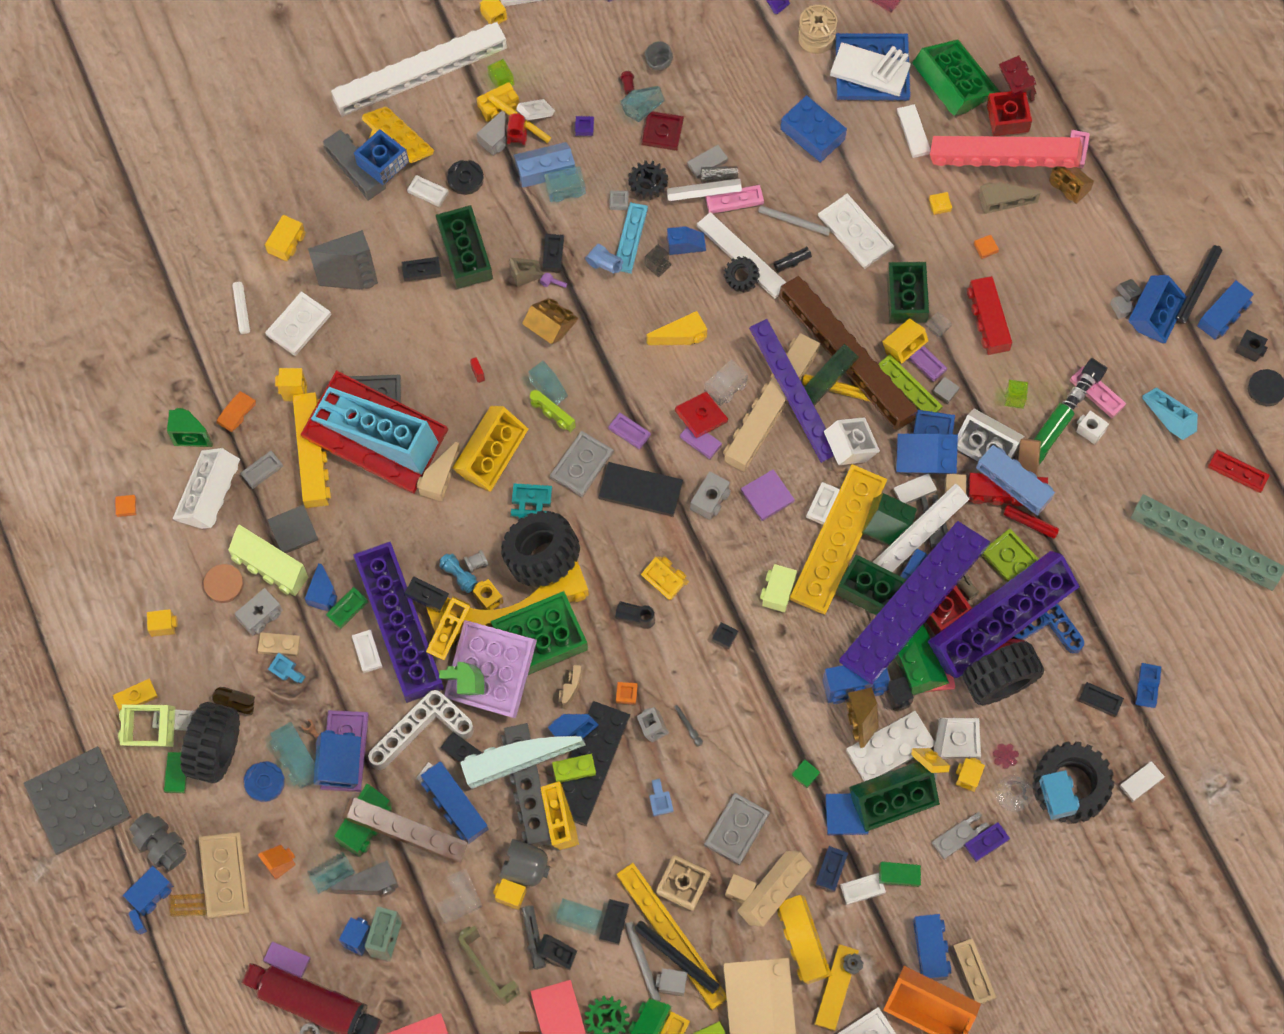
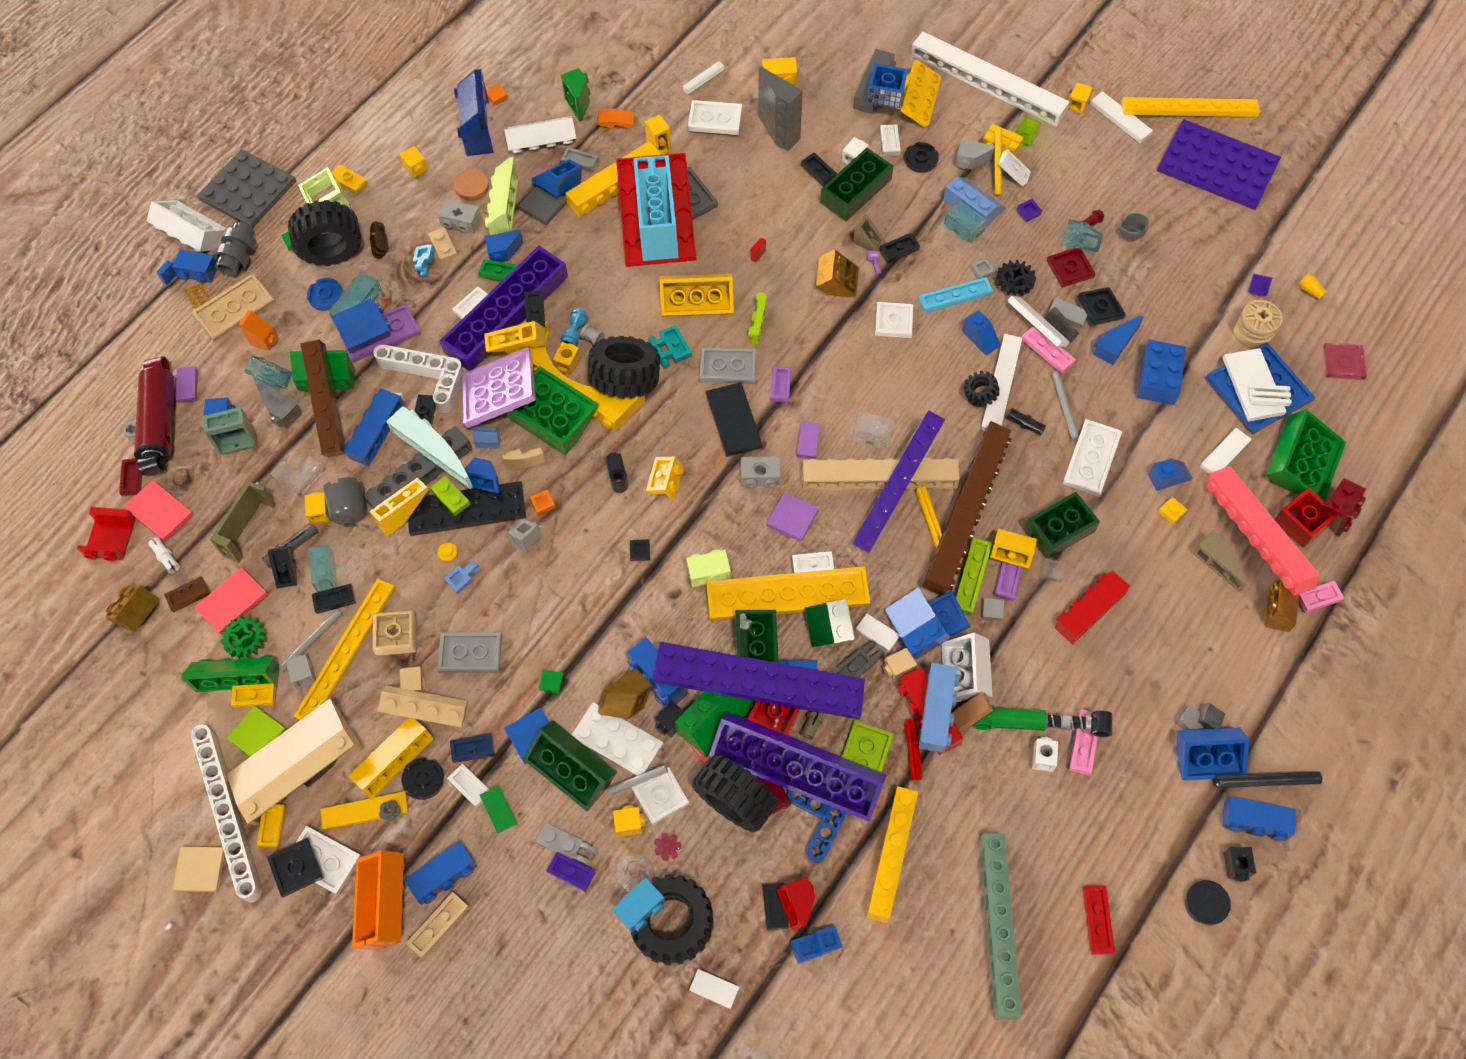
camera: 60 degrees right, 5 degrees down
tan slope [417,442,461,501] -> none
bright green brick [439,662,484,695] -> none
red piece [507,113,527,145] -> none
clear light blue slope [528,361,568,405] -> none
medium blue piece [585,244,623,274] -> none
black axle [635,921,720,994] -> none
clear smoke brick [645,244,672,277] -> none
yellow slope [646,311,707,345] -> none
dark grey piece [674,705,703,747] -> none
red plate [675,391,728,438] -> none
clear green tile [804,343,859,406] -> none
white brick [824,417,880,465] -> none
white plate [873,484,969,572] -> none
yellow plate [911,748,950,773] -> none
orange tile [973,234,999,259] -> none
clear neon green brick [1004,380,1028,409] -> none
medium azure slope [1142,387,1198,440] -> none
none -> white slope [147,200,226,253]
none -> black tile [401,758,444,800]
none -> yellow plate [438,542,458,562]
none -> clear blue windscreen [454,69,494,156]
none -> medium blue piece [473,427,501,449]
none -> blue slope [532,159,582,197]
none -> red slope [777,876,816,932]
none -> white brick [842,137,868,165]
none -> yellow brick [866,786,918,924]
none -> white tile [875,302,913,338]
none -> black tile [1077,287,1126,325]
none -> blue slope [1093,315,1144,365]
none -> blue slope [1148,458,1193,491]

